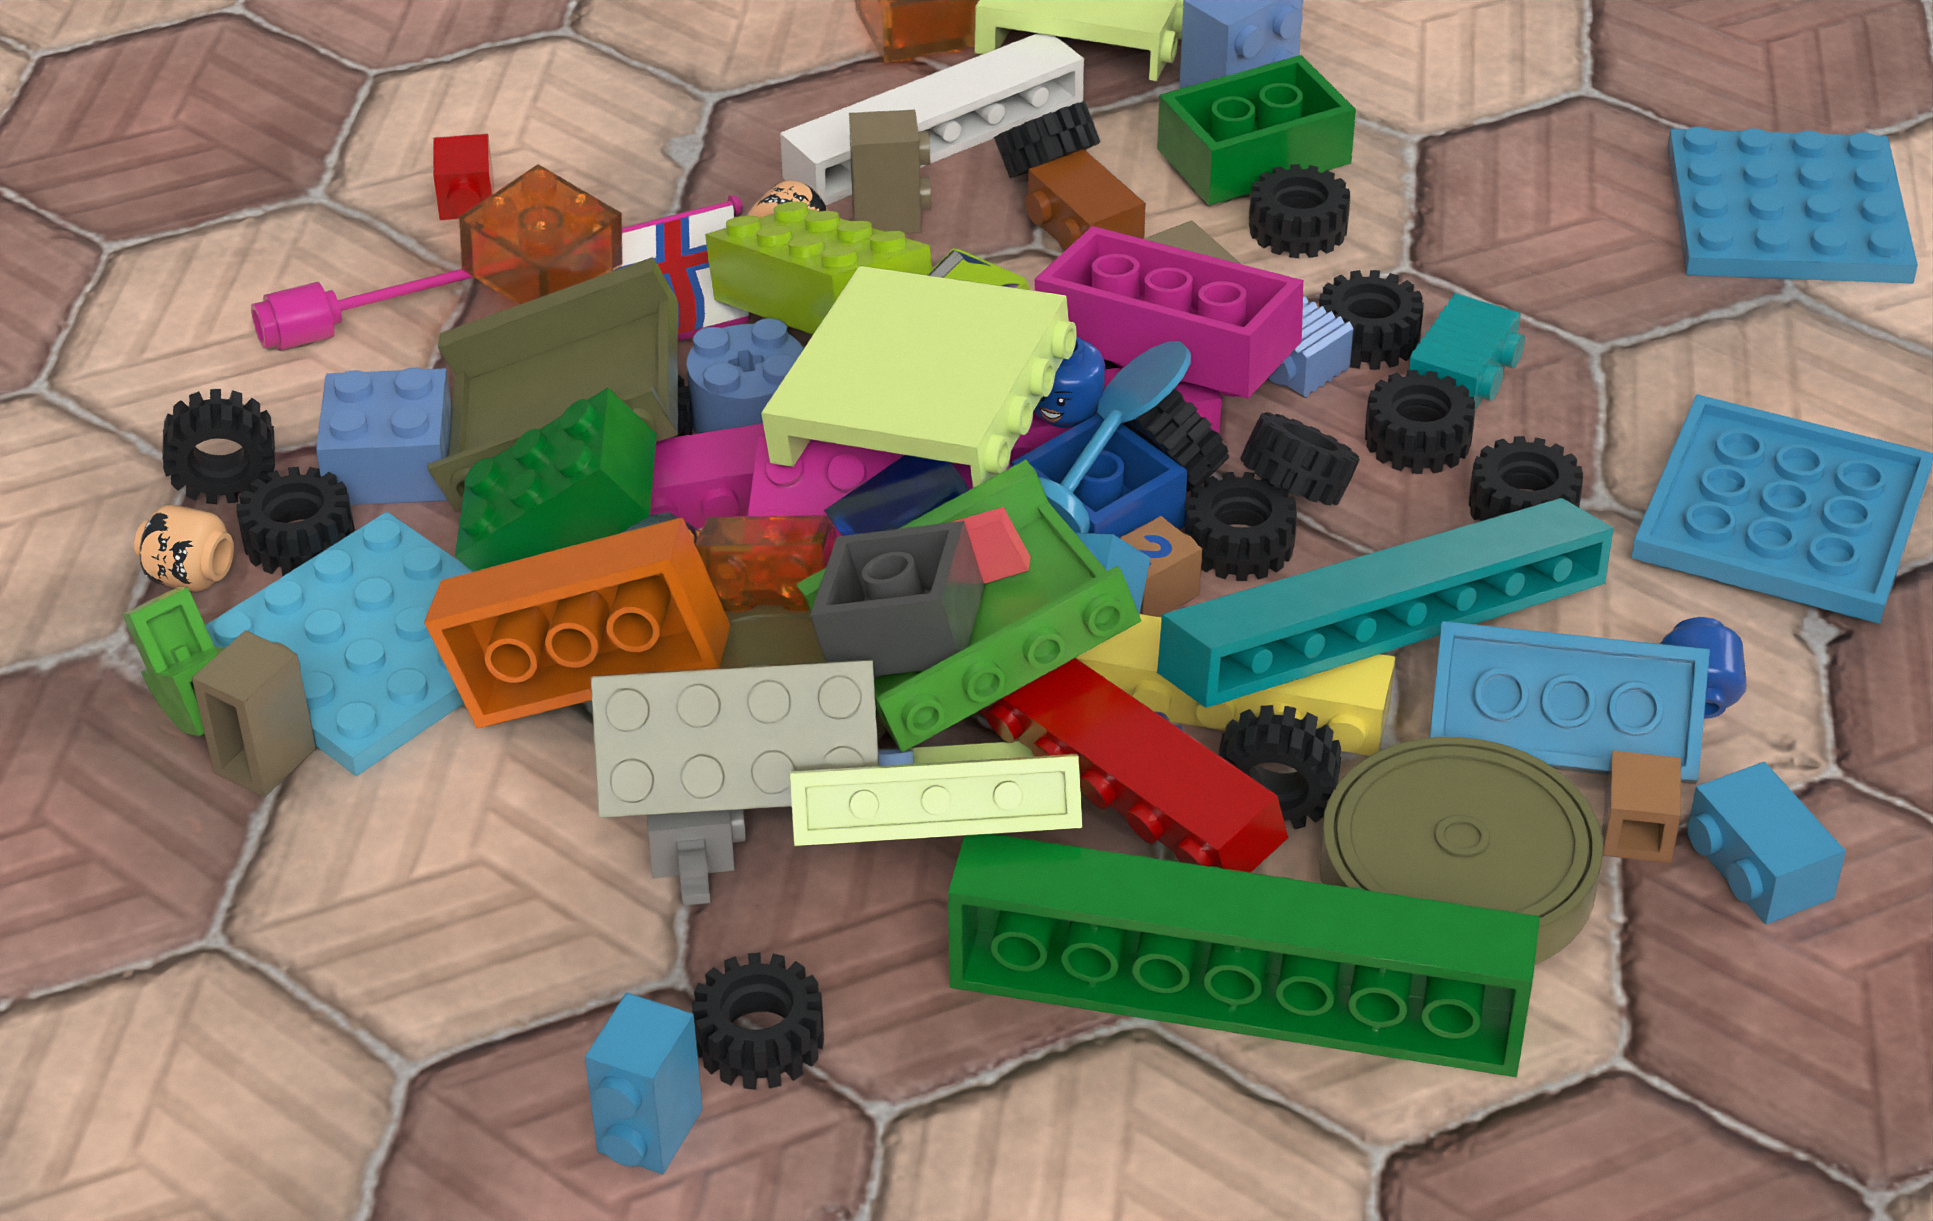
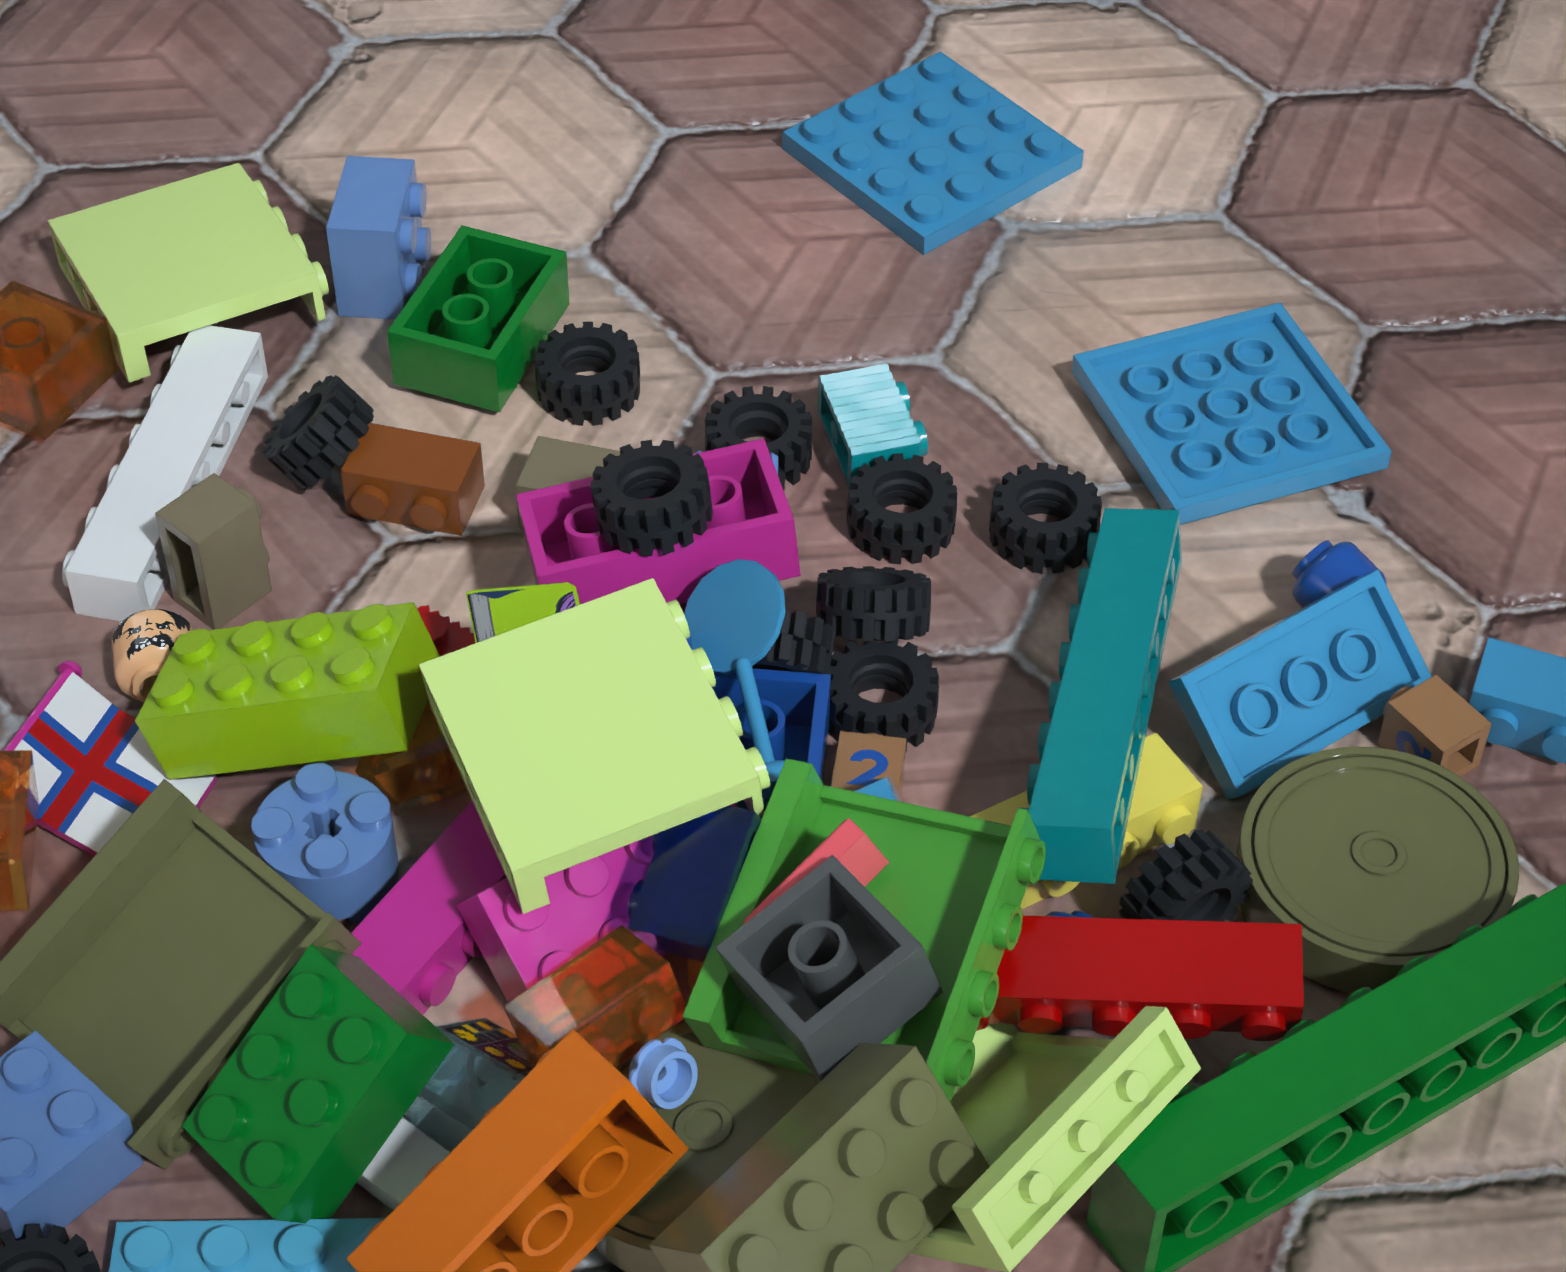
camera: 45 degrees left, 5 degrees up
none -> black tyre [591,440,713,556]
none -> light blue plate [628,1037,698,1109]

